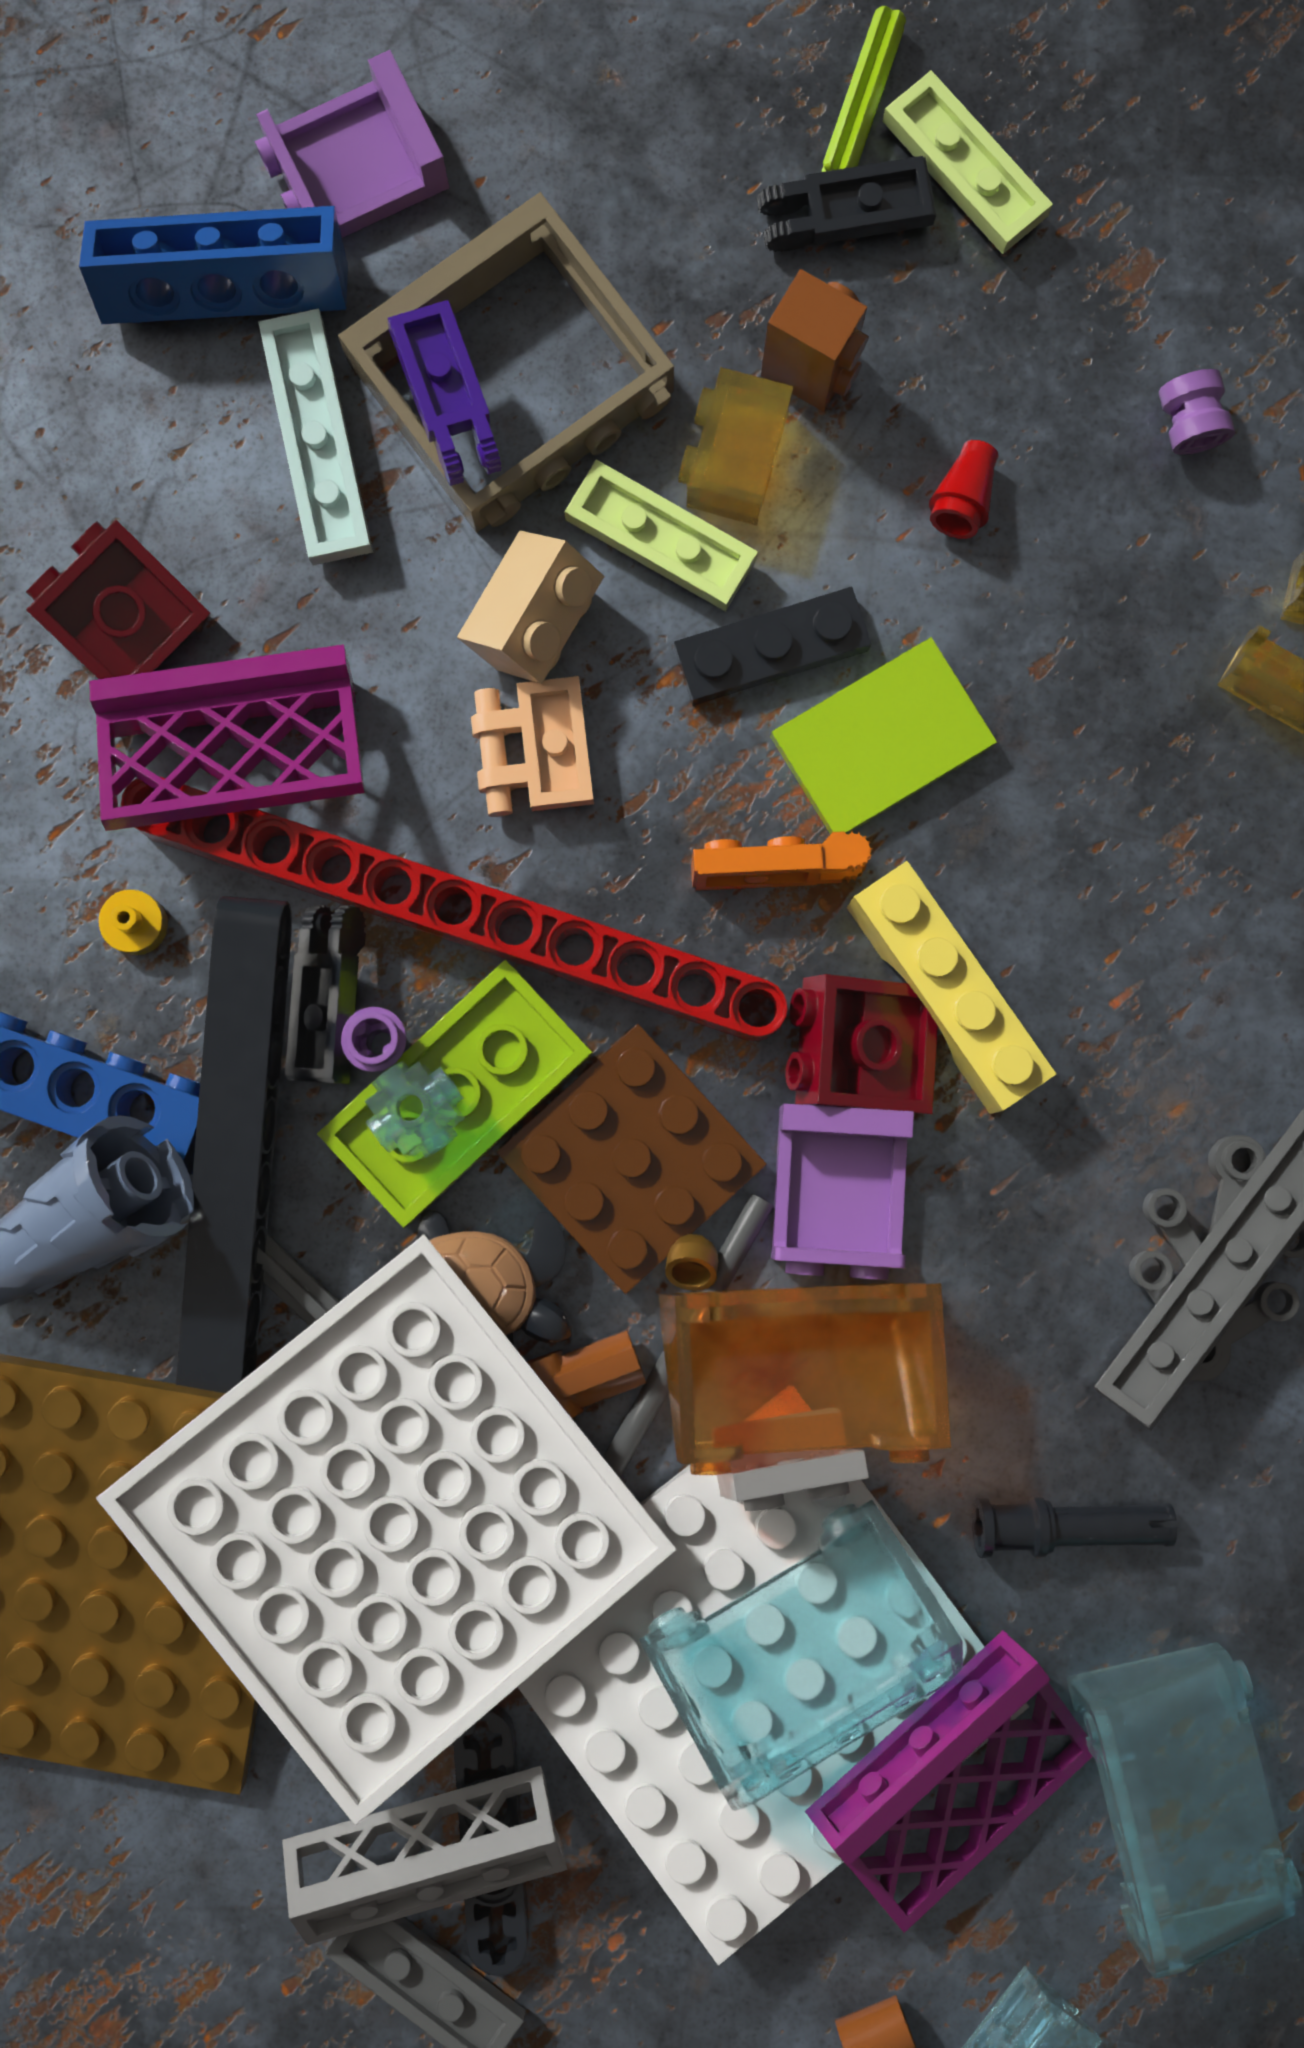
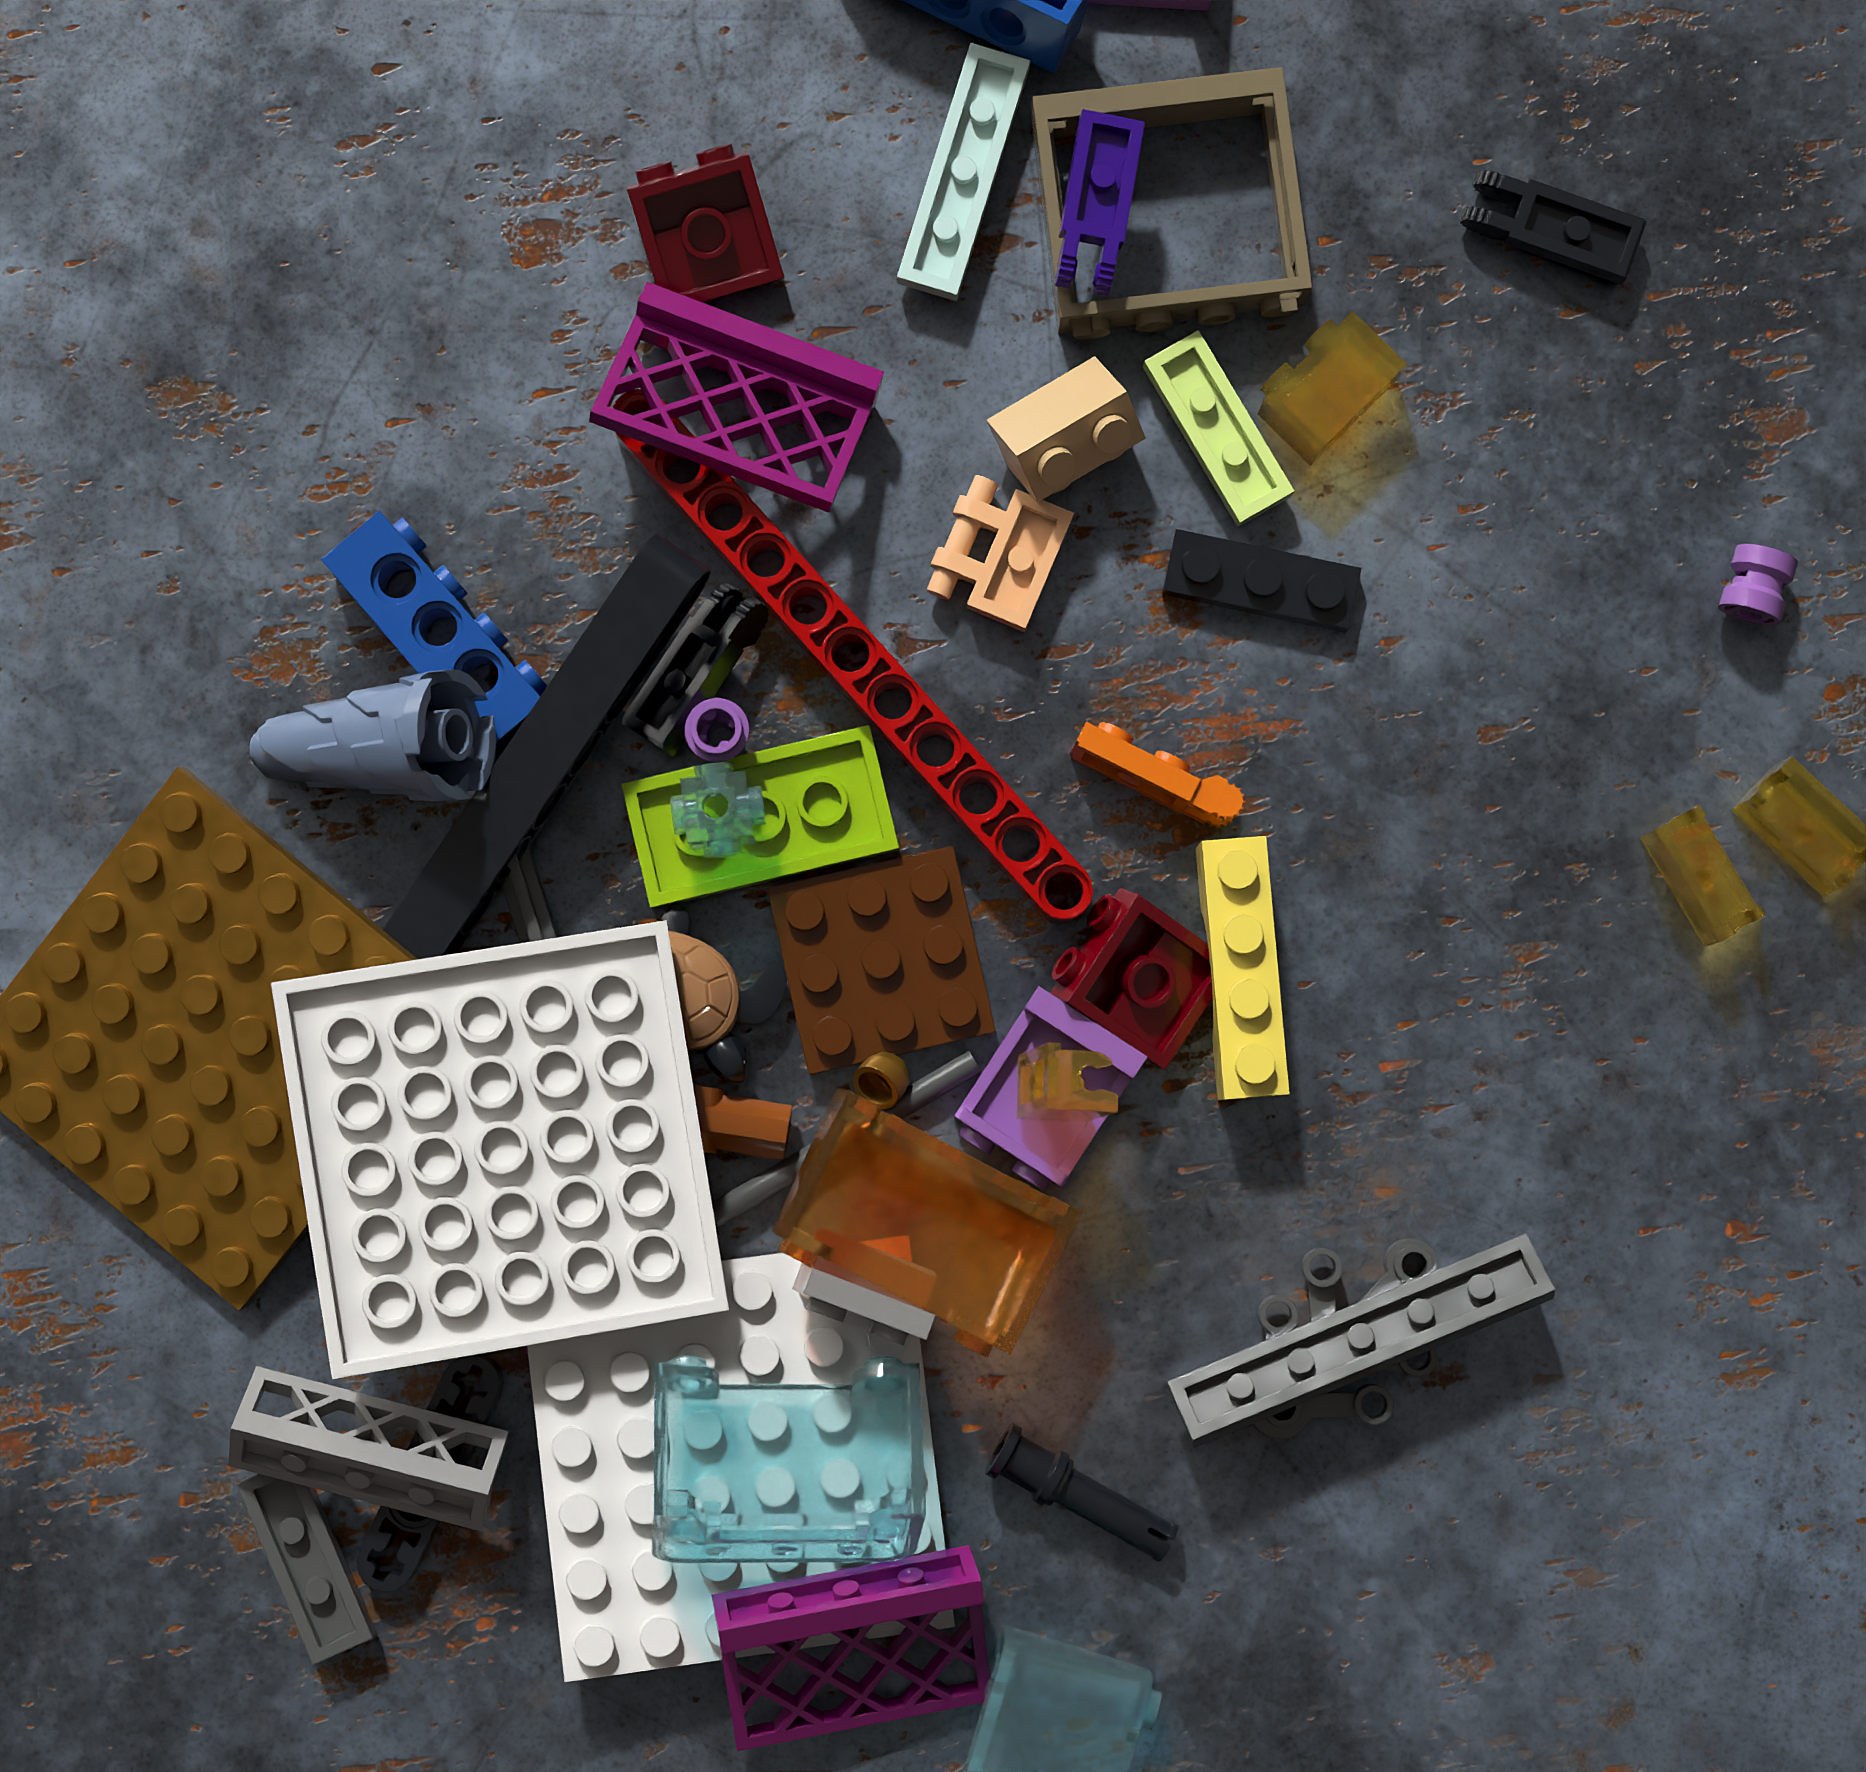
camera: 30 degrees right, 0 degrees up
yellow tile [99,890,168,955] -> none
dark orange brick [761,269,869,412] -> none
lime tile [770,637,997,834] -> none
lime axle [822,6,906,172] -> none
yellowish green plate [882,70,1053,254] -> none
red cone [929,440,999,539] -> none
none -> clear yellow hinge [1016,1042,1118,1122]

